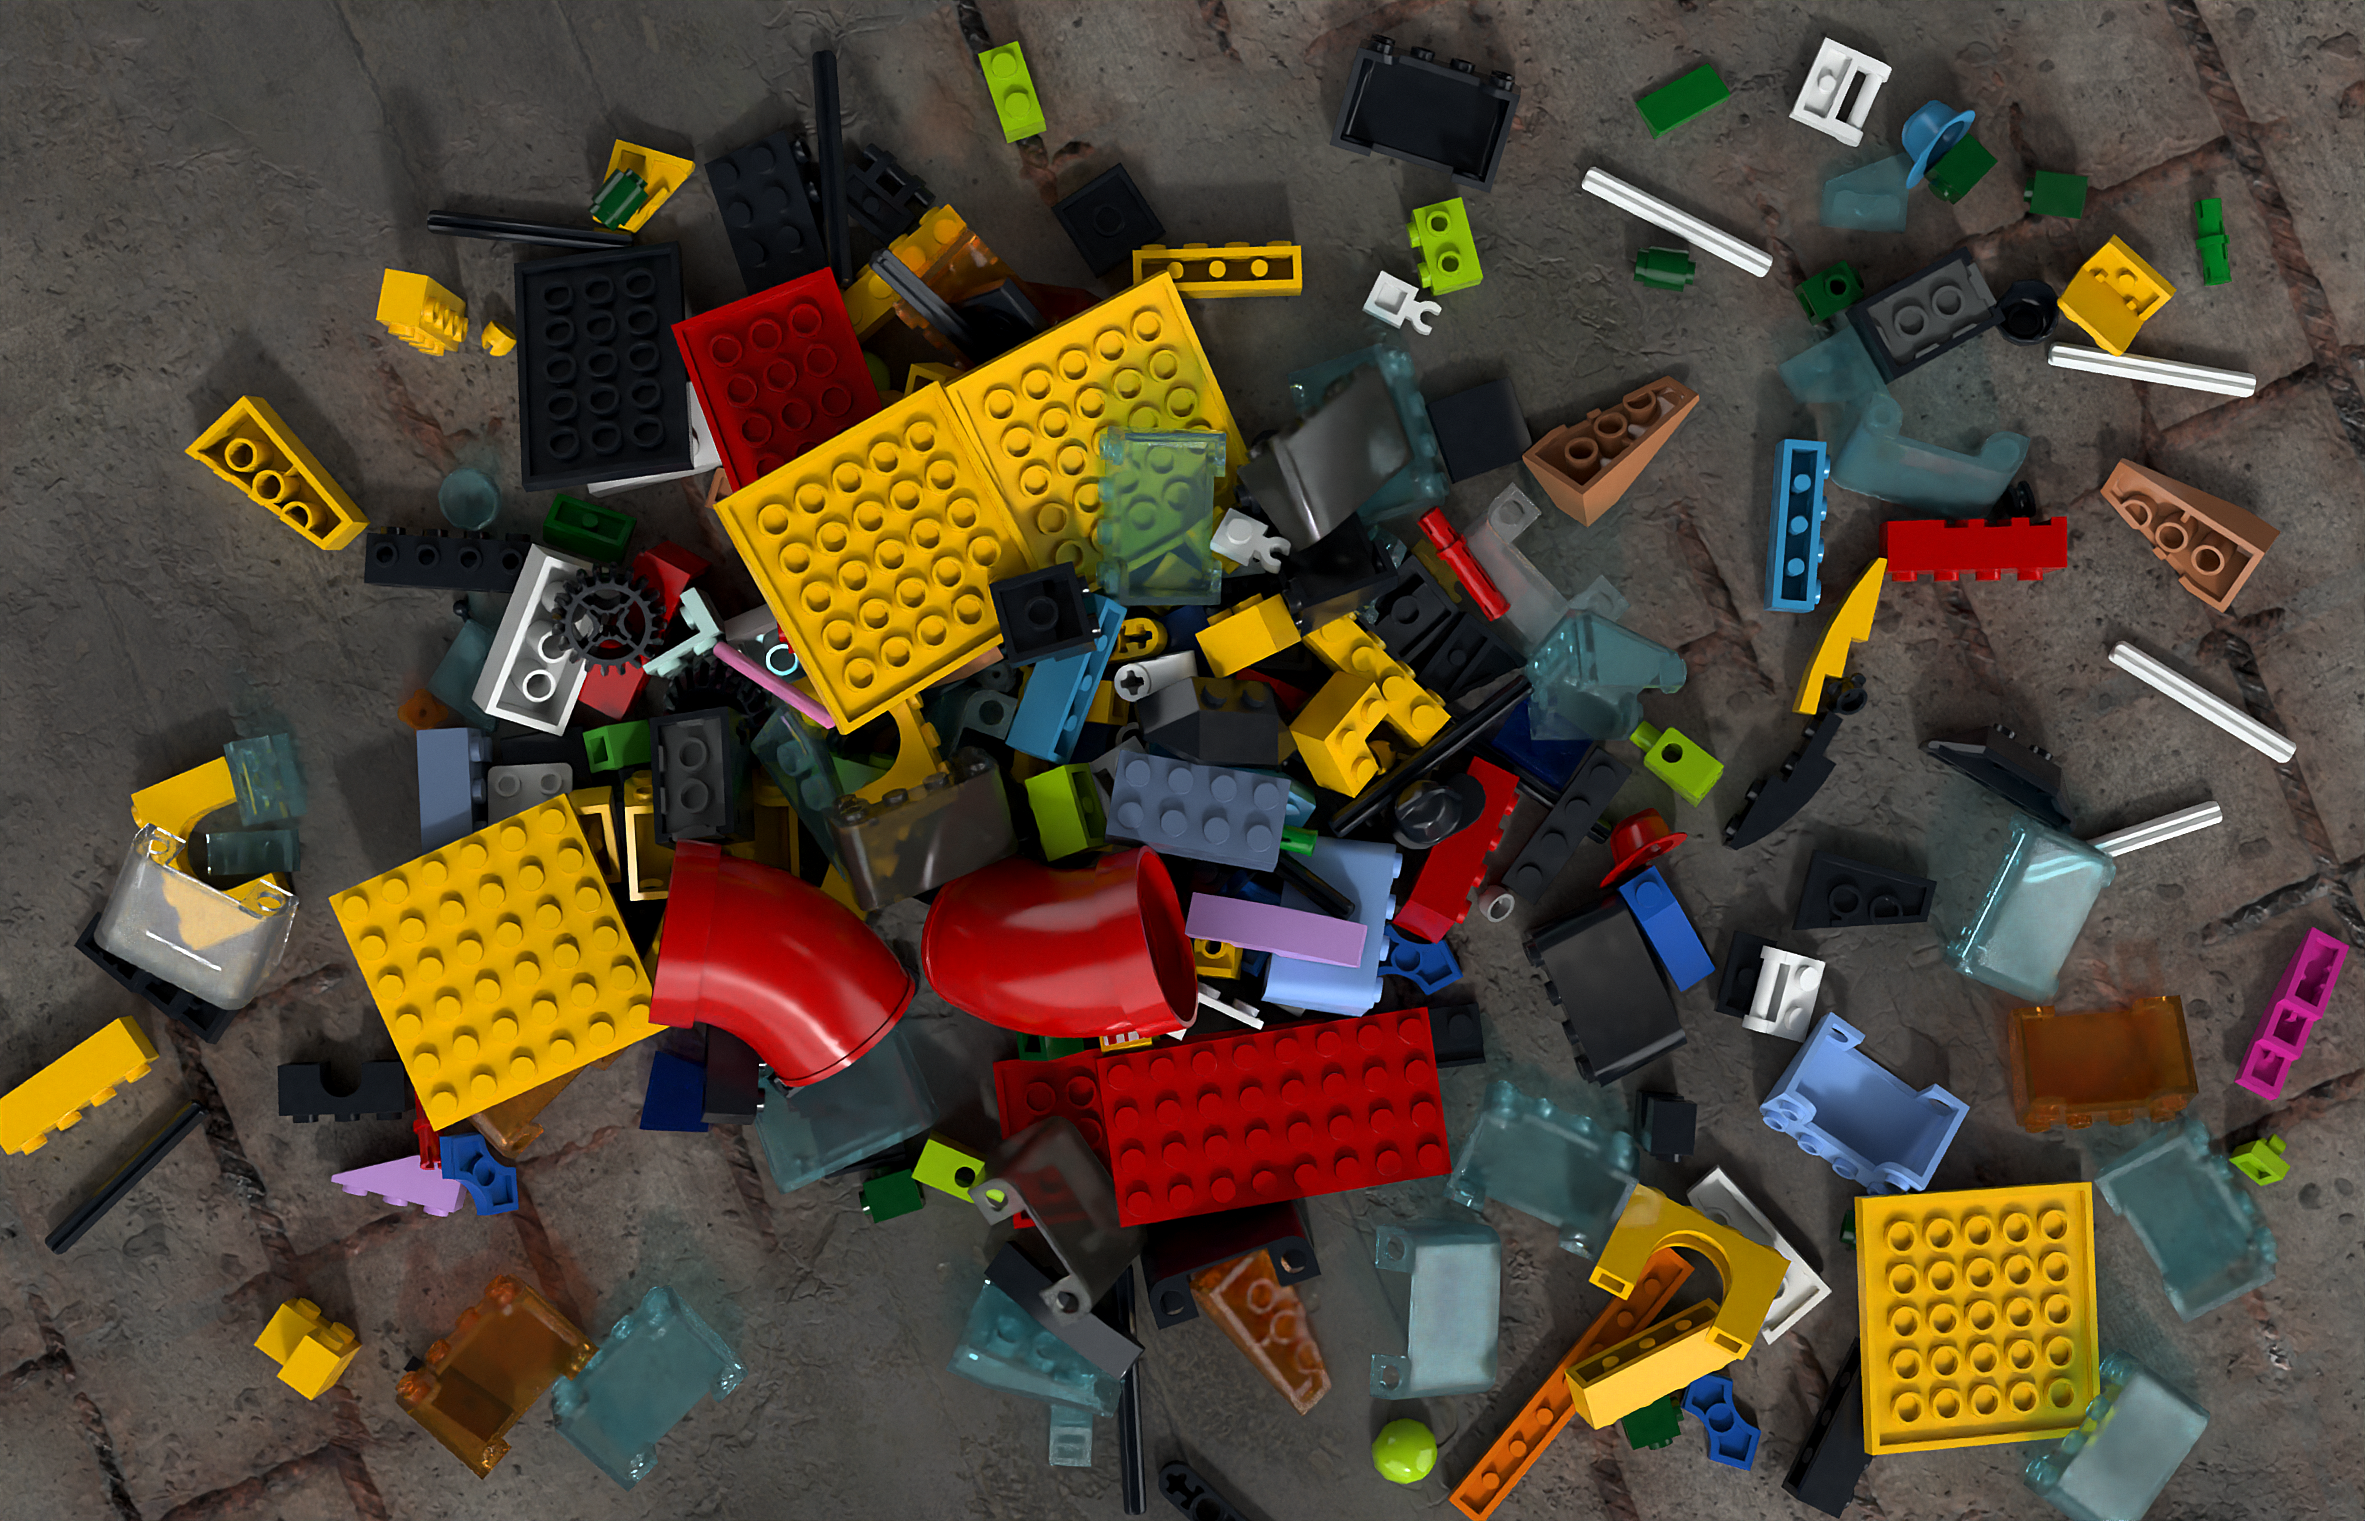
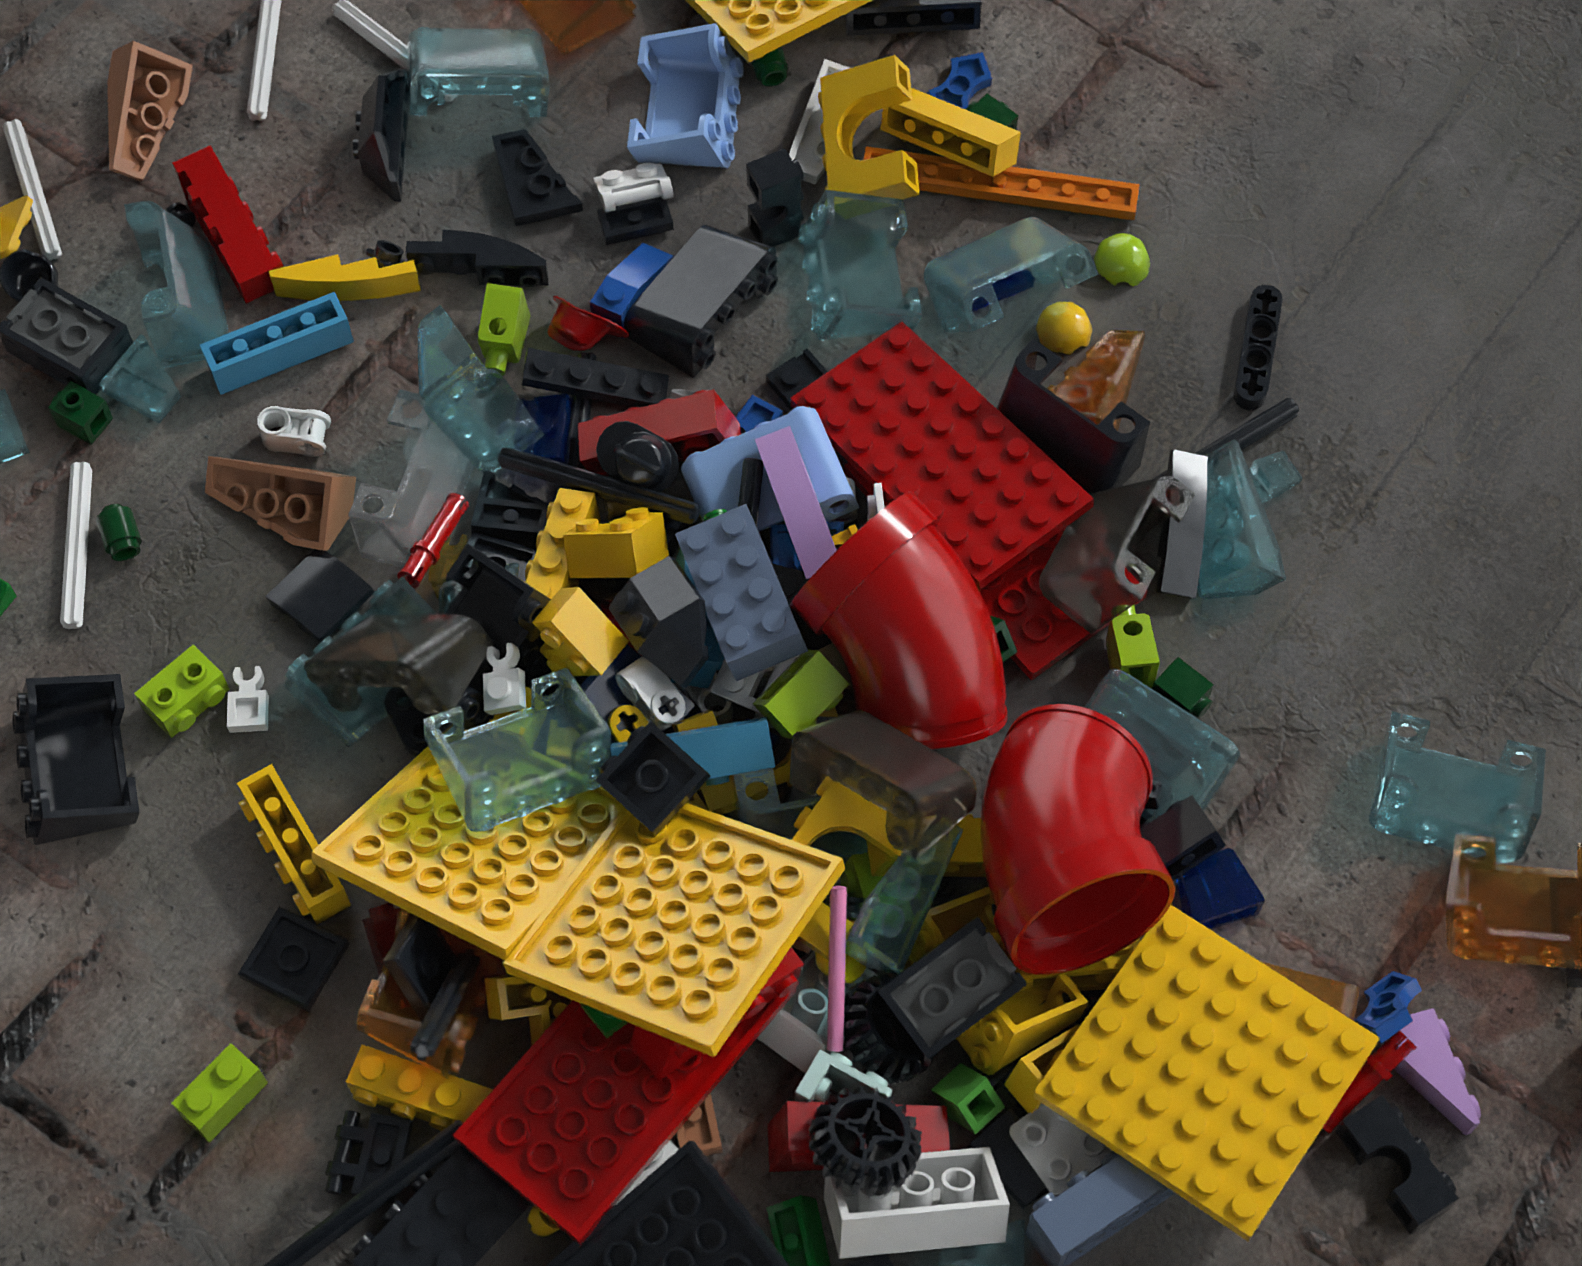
camera: 125 degrees left, 25 degrees down
none -> white piece [257,406,331,457]
none -> yellow hair [1036,302,1092,355]

